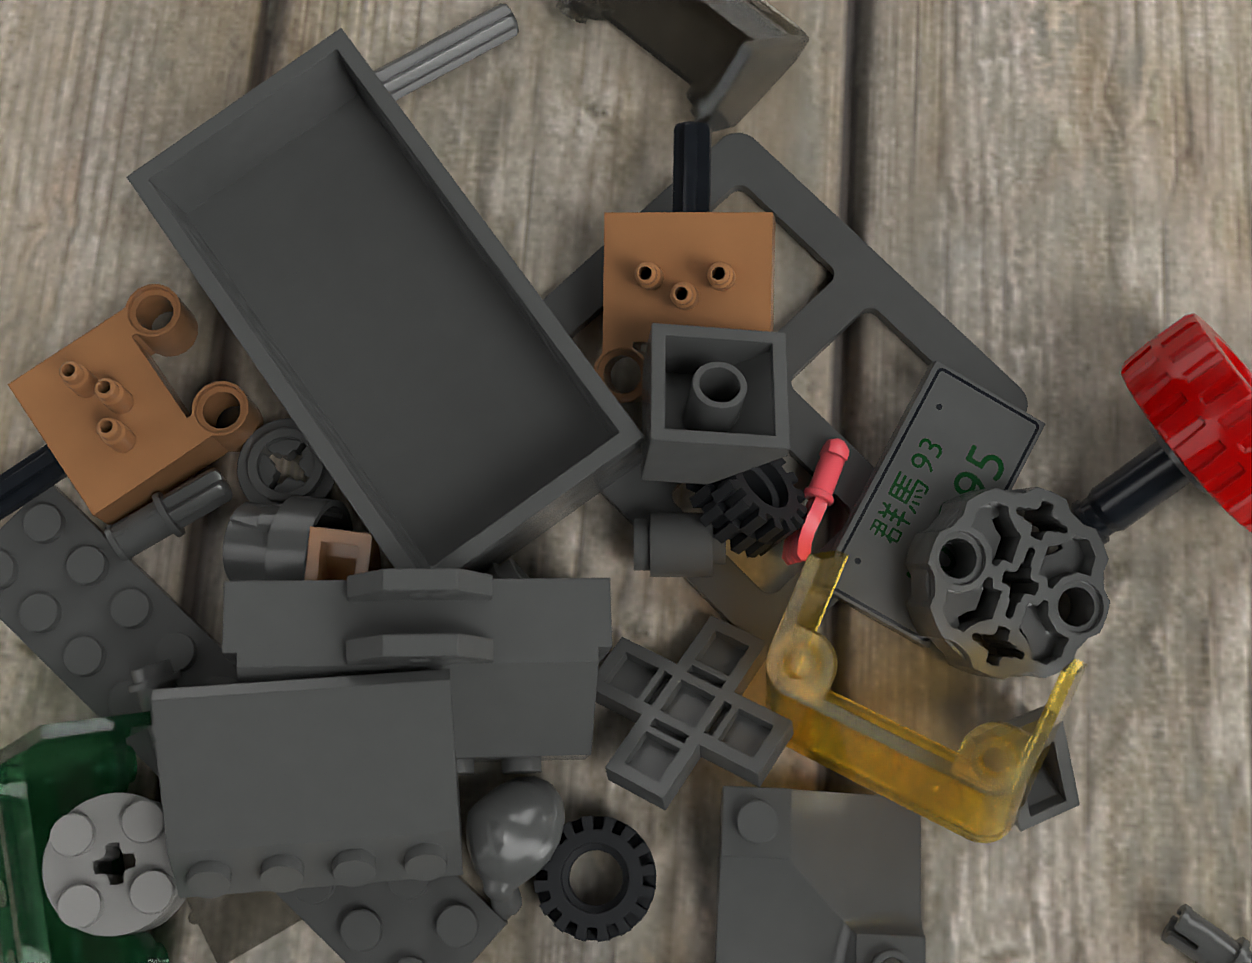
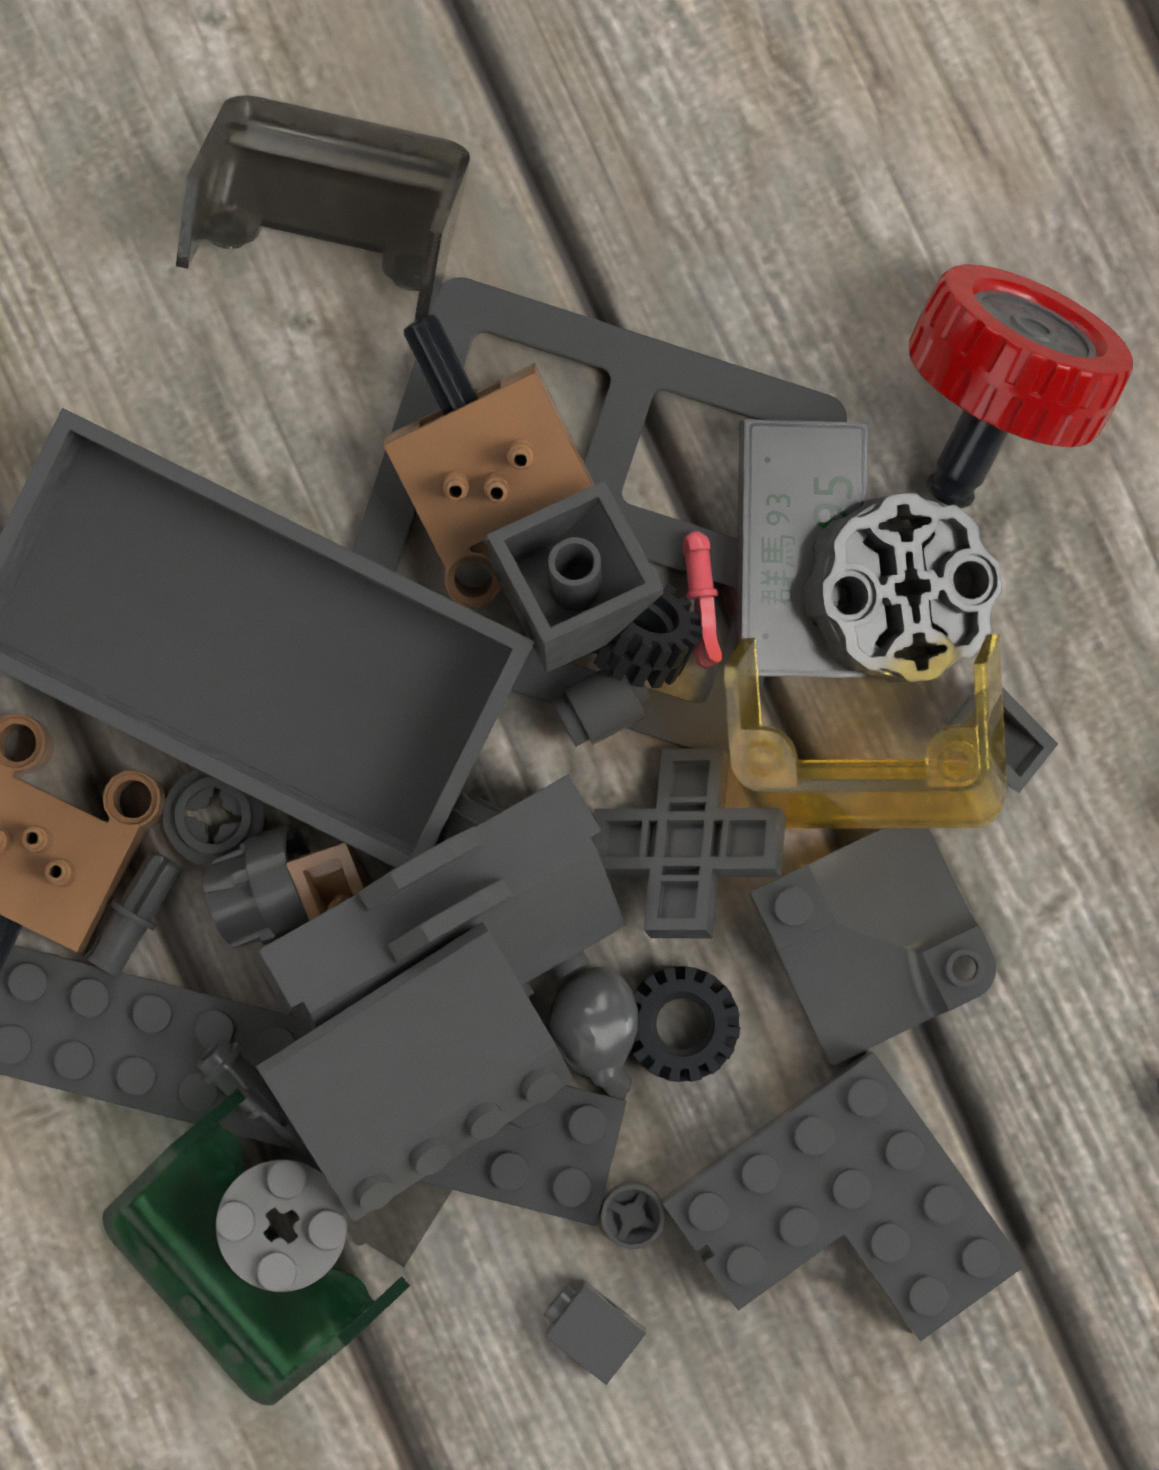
camera: 30 degrees left, 10 degrees up
dark grey axle [374,3,519,101] -> none

